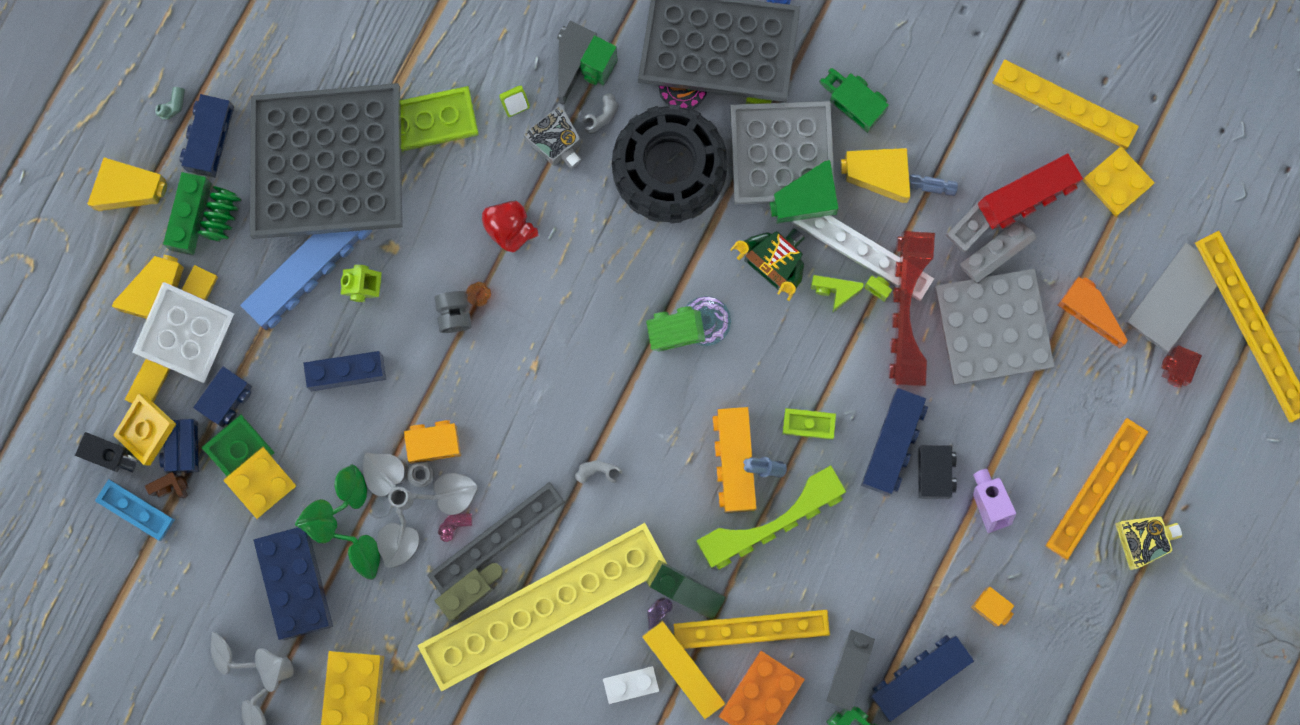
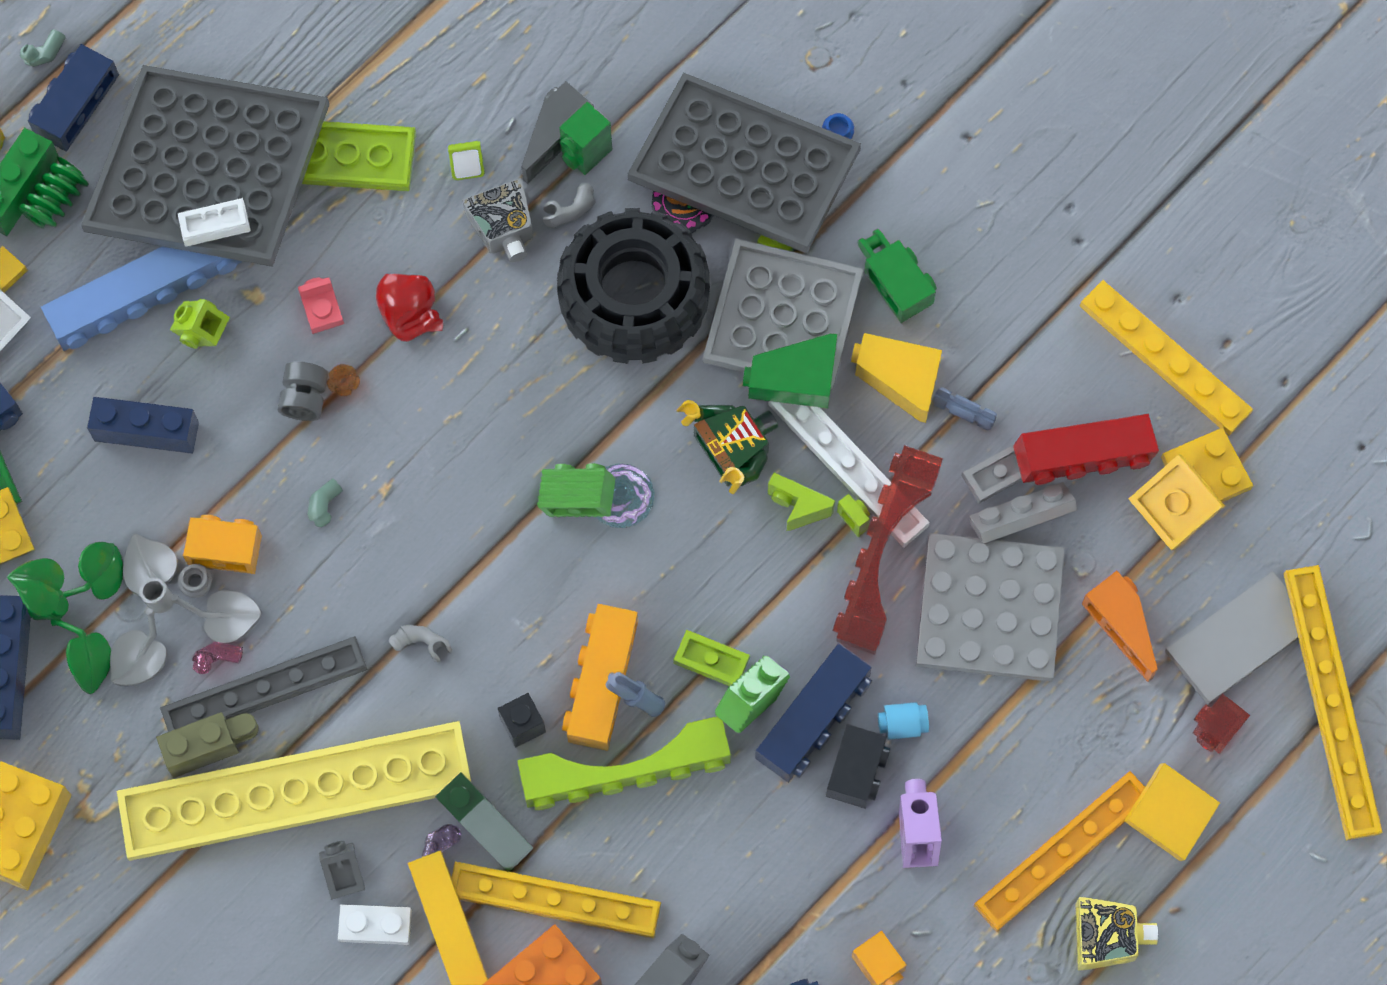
camera: 15 degrees right, 10 degrees down
none -> white plate [177,198,251,247]
none -> coral bracket [298,277,344,334]
none -> sand green arm [307,478,343,527]
none -> dark grey bracket [319,841,365,900]
none -> black brick [497,693,546,748]
none -> bright green brick [715,655,790,733]
none -> medium azure brick [878,702,929,740]
none -> yellow tile [1124,763,1220,861]
none -> yellow plate [1128,455,1225,550]

